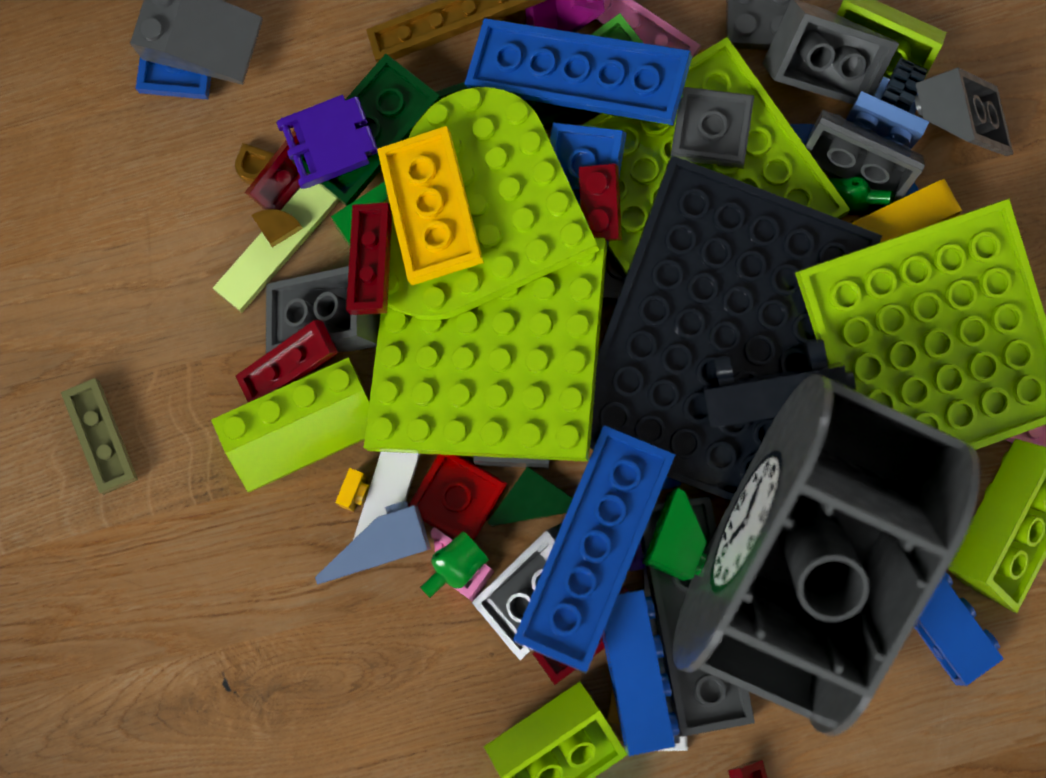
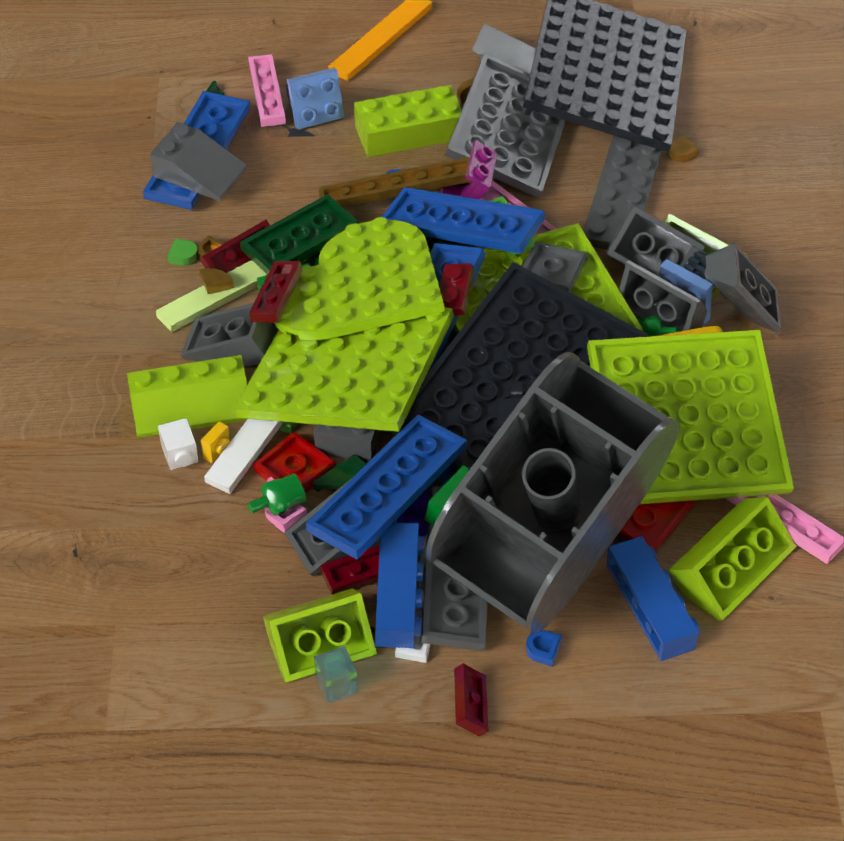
camera: 10 degrees right, 30 degrees down
olive plate [61,378,138,495] -> none
dark red plate [235,320,338,403] -> none
dark purple plate [276,94,378,189] -> none
sand blue slope [315,501,431,584] -> none
yellow plate [377,126,484,286] -> none
none -> white brick [158,418,198,470]
none -> bright green tile [167,238,198,265]

